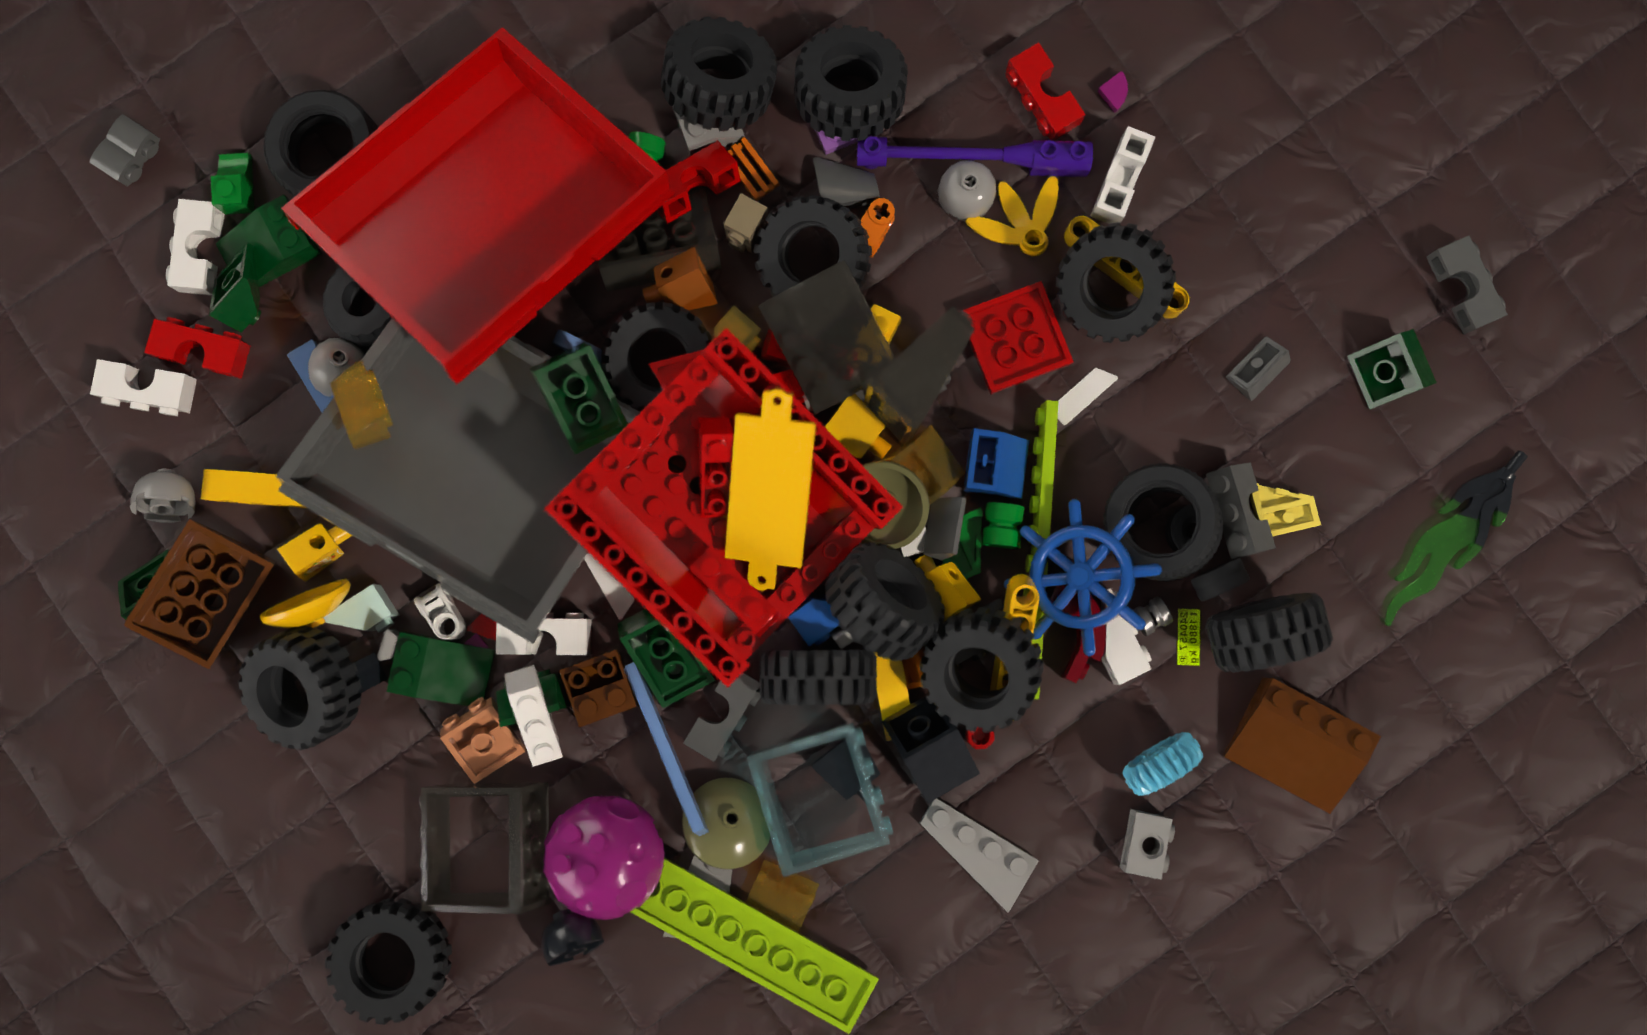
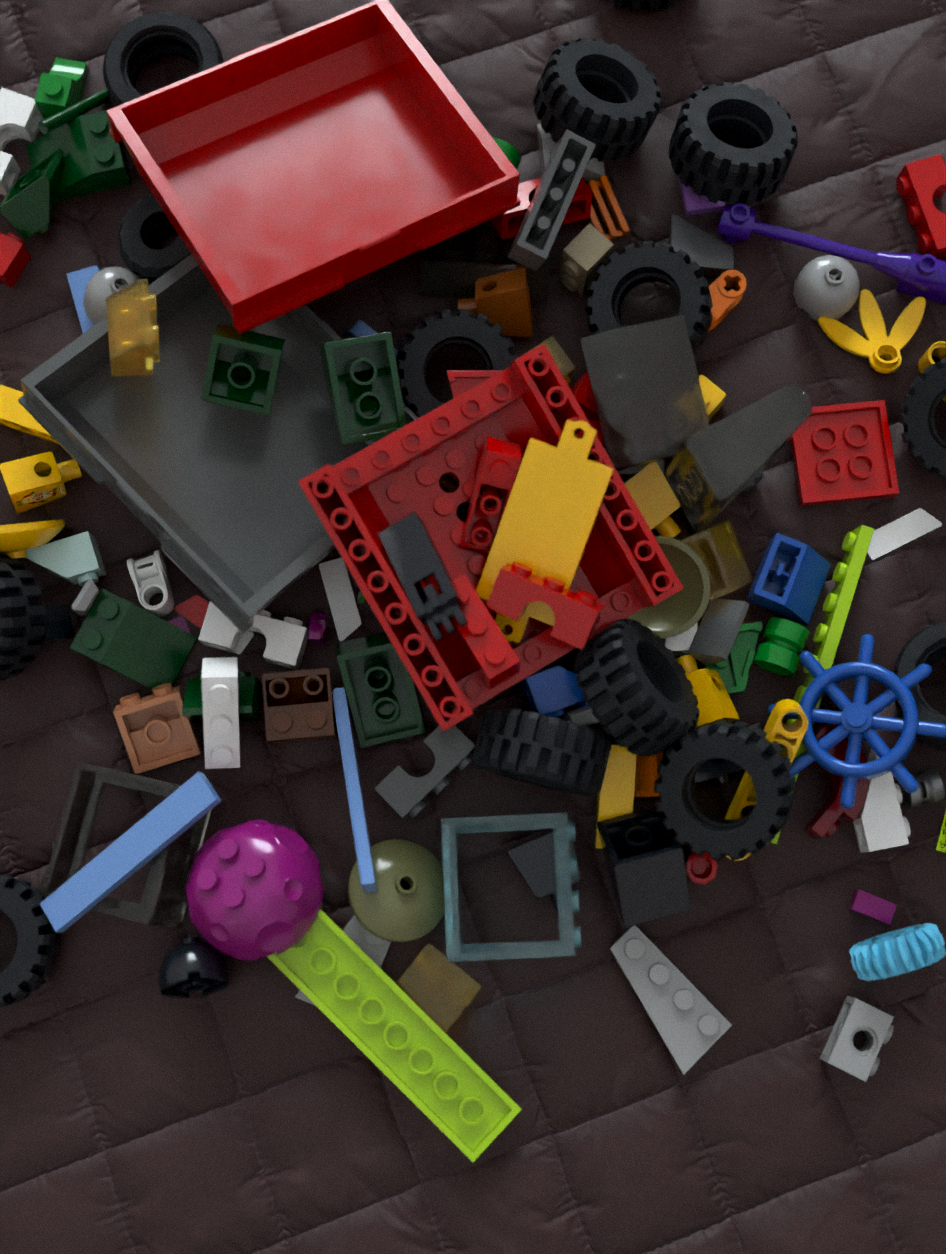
camera: 15 degrees right, 5 degrees down
none -> dark green bar [38,87,111,134]
none -> medium blue tile [40,772,222,933]
none -> dark green slope [201,324,285,415]
none -> magenta tile [308,611,327,645]
none -> black hinge [378,512,469,642]
none -> red arch [486,562,604,650]
none -> dark grey brick [507,129,596,271]
none -> magenta piece [849,889,897,925]

